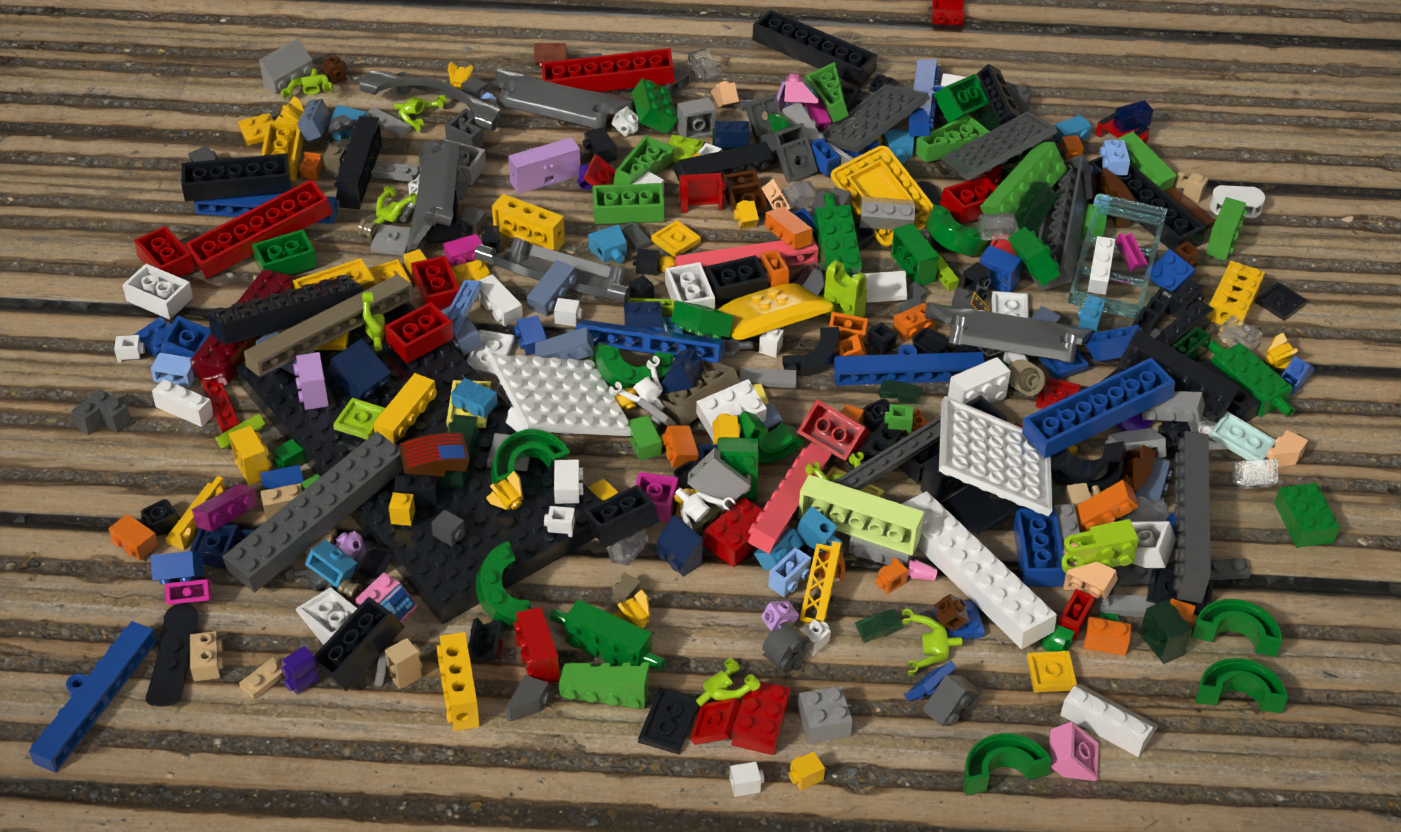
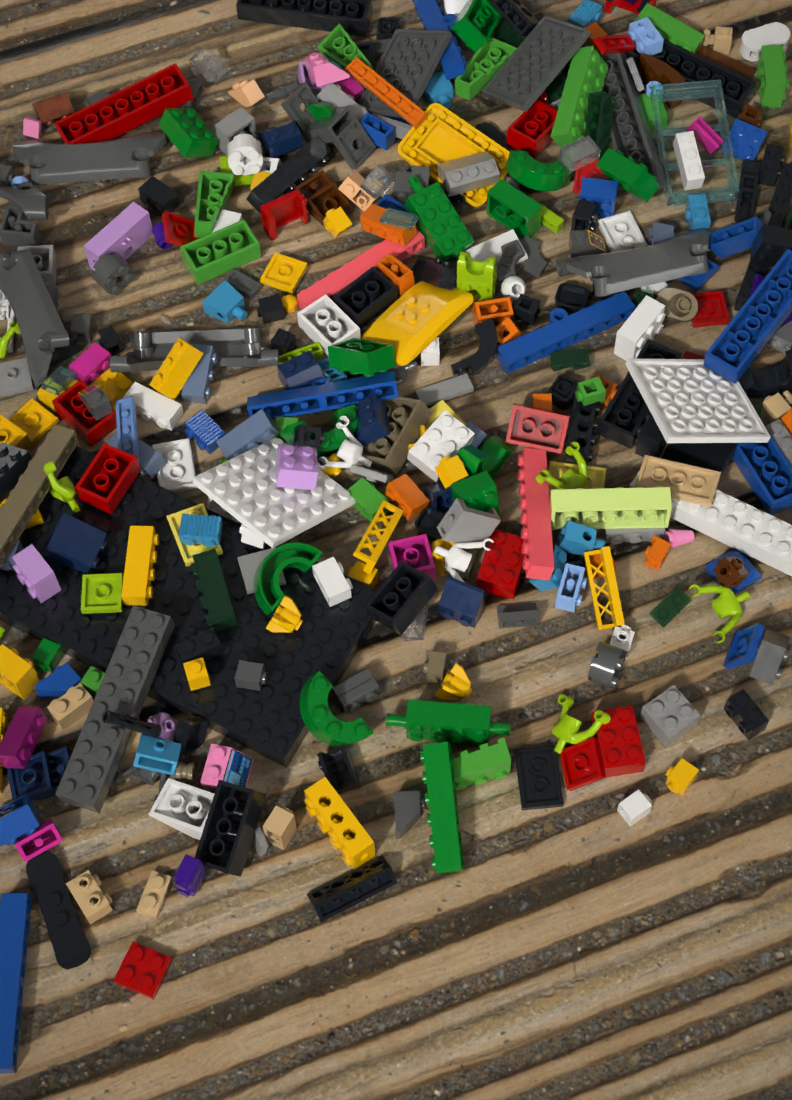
camera: 20 degrees left, 15 degrees up
reddish brown slope [399,433,470,476] -> none
yellow brick [492,194,565,251] -> none
red brick [513,607,559,684] -> none
white brick [544,506,575,537] -> none
white brick [554,298,583,326] -> none
white brick [611,106,639,137] -> none
lavender brick [761,601,799,631] -> none
dark grey plate [833,416,941,490] -> none
orange brick [892,303,936,342] -> none
none -> bright pink tile [23,117,42,139]
none -> clear light blue tile [42,366,77,396]
none -> dark grey slope [77,384,113,421]
none -> dark grey brick [92,252,135,296]
none -> black pin [102,710,162,738]
none -> red plate [113,941,173,1000]
none -> yellow slope [149,338,204,400]
none -> white brick [227,134,263,175]
none -> lavender brick [275,444,319,490]
none -> black brick [293,425,324,448]
none -> black fence [306,855,397,922]
none -> dark grey brick [332,668,380,713]
none -> orange tile [345,57,428,128]
none -> yellow fence [353,500,404,574]
none -> clear light blue tile [380,208,419,230]
none -> green brick [420,742,465,874]
none -> dark grey tile [496,239,525,284]
none -> dark grey panel [497,603,539,629]
none -> white piece [501,276,526,301]
none -> red tile [593,34,637,55]
none -> tan tile [635,455,721,507]
none -> black brick [724,689,769,740]

